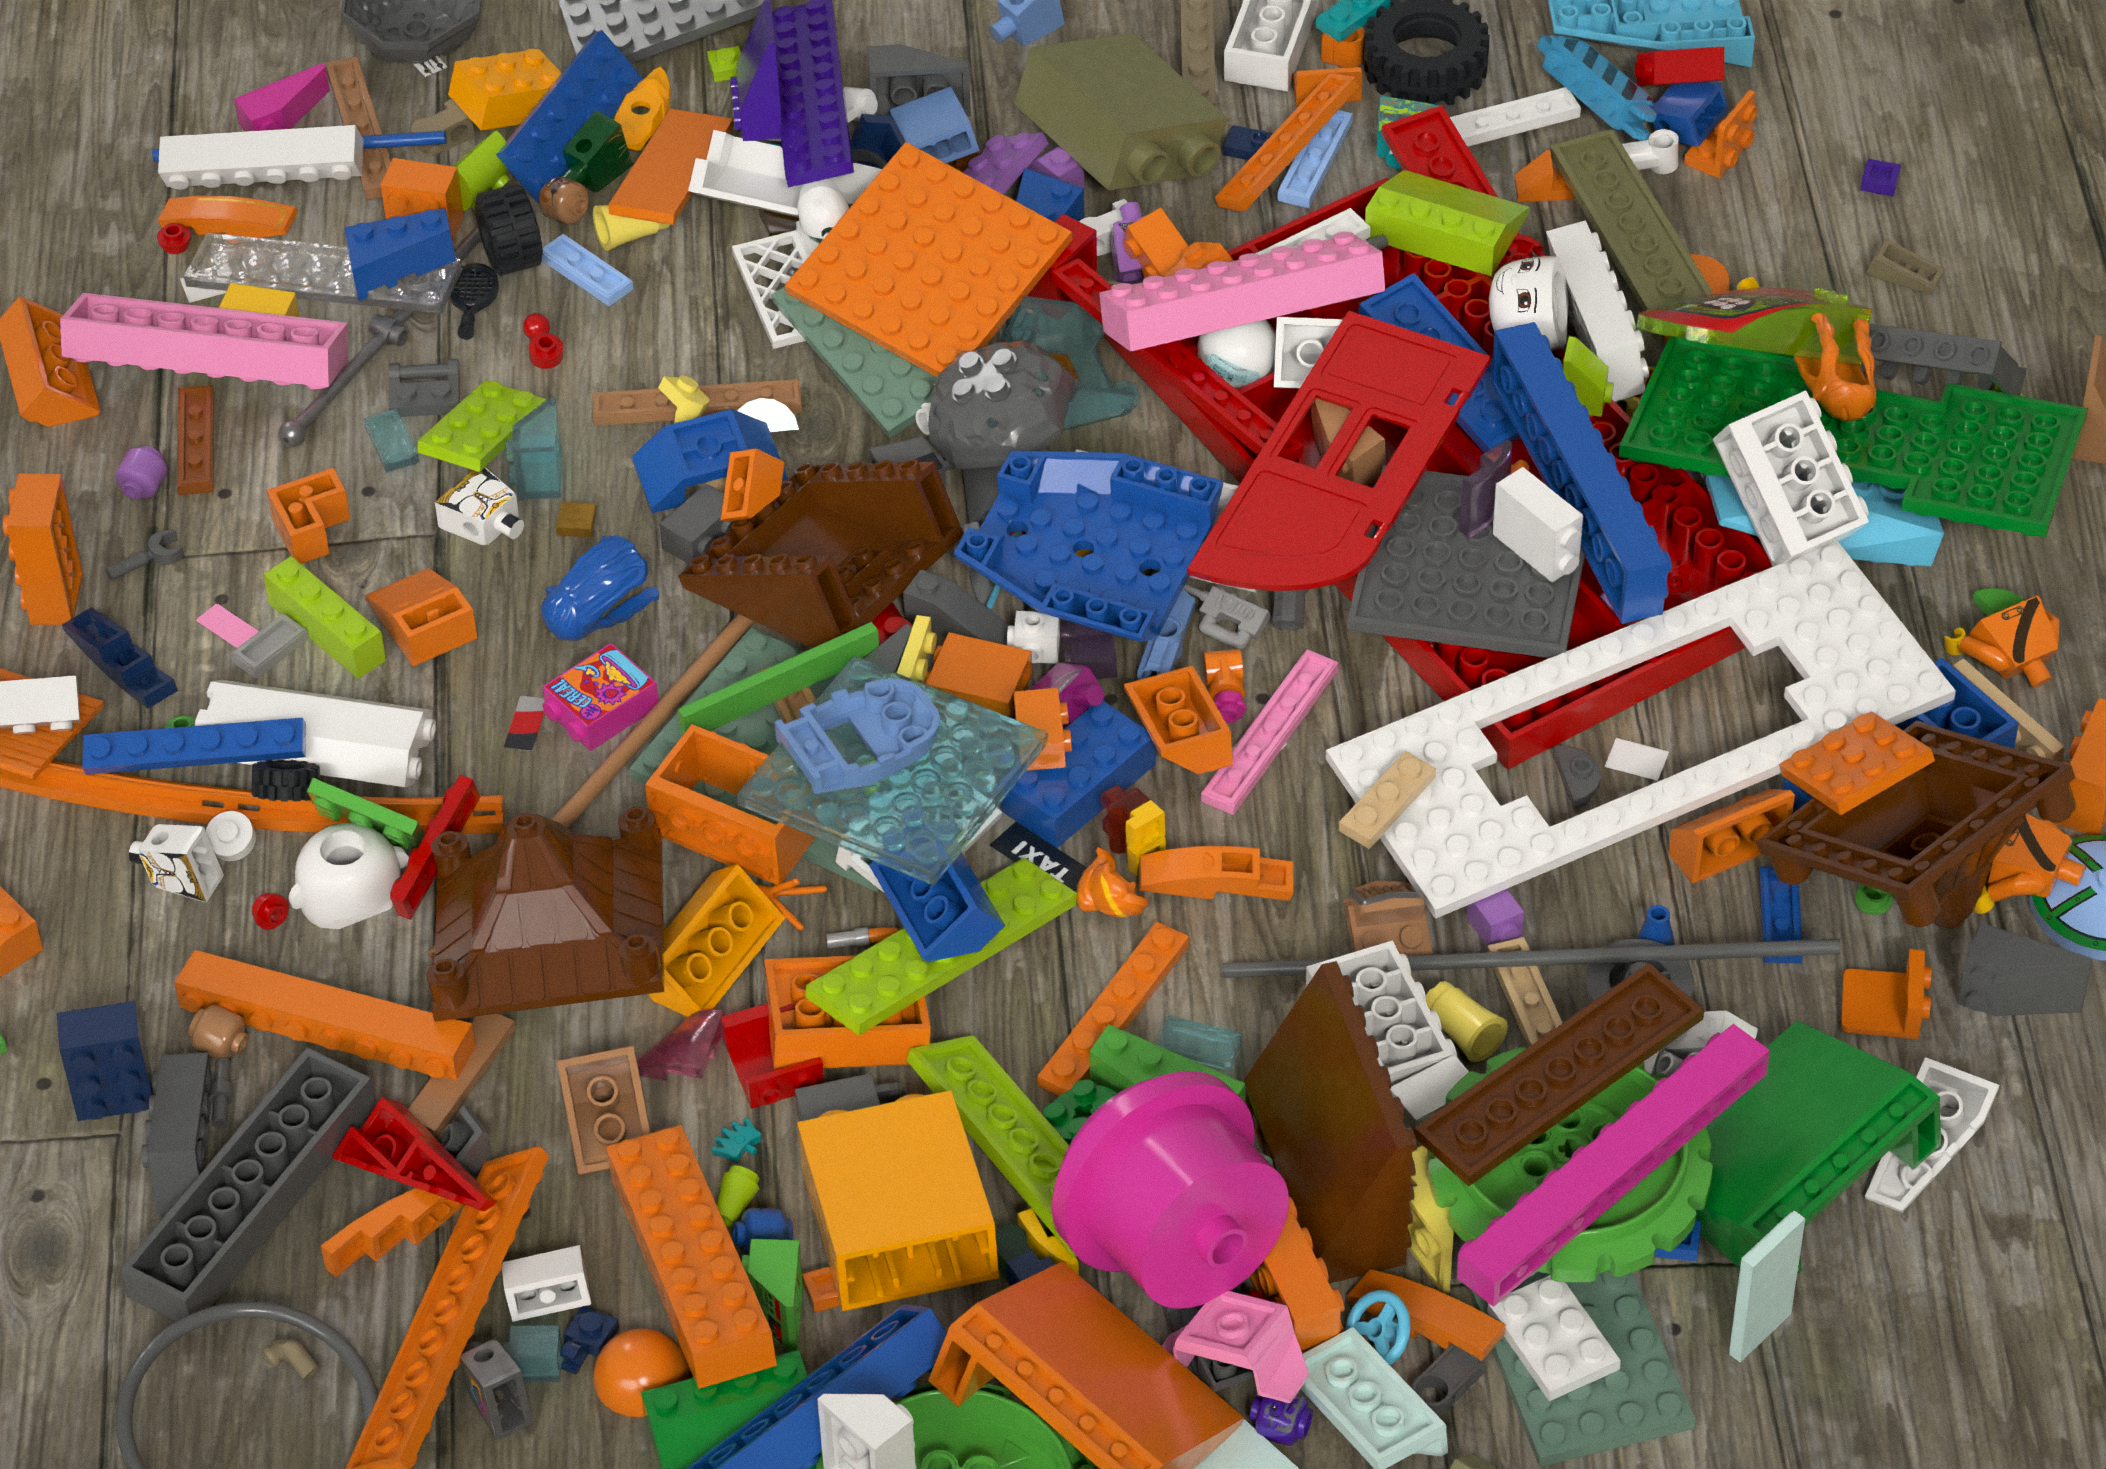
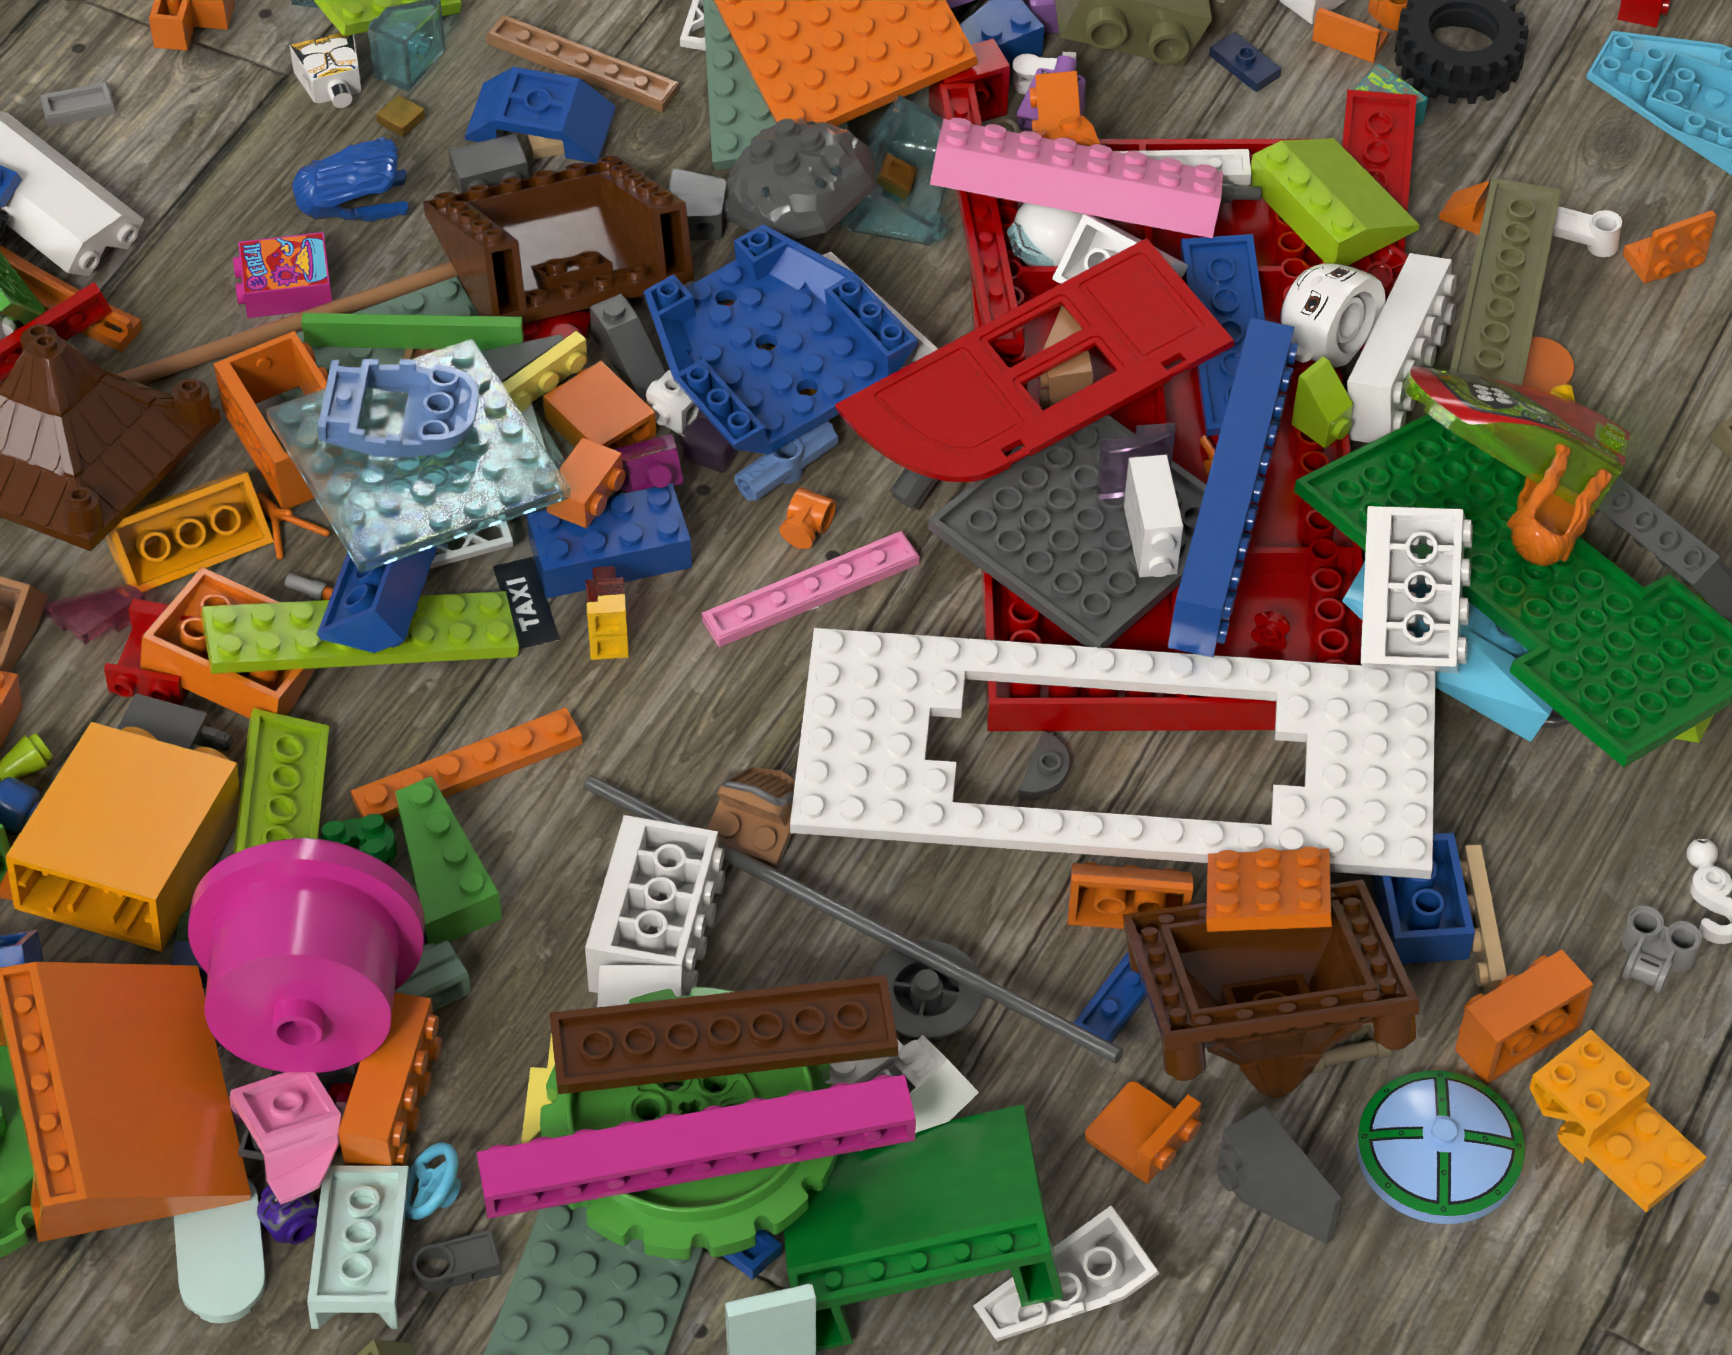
camera: 30 degrees right, 5 degrees up
bright pink sticker [196,604,259,648] -> none
lime brick [263,556,386,679] -> none
orange slope [364,568,477,667] -> none
sticker [504,696,544,751] -> none
light yellow plate [658,375,710,423] -> none
teal piece [712,1118,761,1163] -> none
orange slope [721,448,785,522] -> none
light aqua plate [737,398,799,432] -> none
orange hair [1076,847,1149,918] -> none
orange slope [1124,665,1233,775] -> none
orange slope [1139,846,1294,901] -> none
light grey piece [1151,570,1271,649] -> none
clear light blue tile [1157,1016,1242,1071] -> none
dark pink plate [1214,690,1247,723] -> none
orange plate [1215,73,1359,212] -> none
reddish brown slope [1244,961,1417,1284] -> none
light blue plate [1278,110,1353,208] -> none
tan plate [1339,751,1436,849] -> none
orange slope [1347,1269,1506,1361] -> none
light yellow plant [1426,981,1508,1062] -> none
white plate [1450,87,1581,147] -> none
medium lavender brick [1467,889,1524,947] -> none
tan plate [1487,937,1562,1047] -> none
white plate [1487,1275,1621,1401] -> none
dark azure hinge [1537,35,1657,141] -> none
white sticker [1604,738,1669,781] -> none
red slope [1635,47,1724,88] -> none
blue cone [1637,905,1675,945] -> none
blue torso [1650,82,1729,146] -> none
orange torso [1944,595,2060,689] -> none
bright green tile [1972,588,2025,616] -> none
orange torso [1974,814,2086,914] -> none

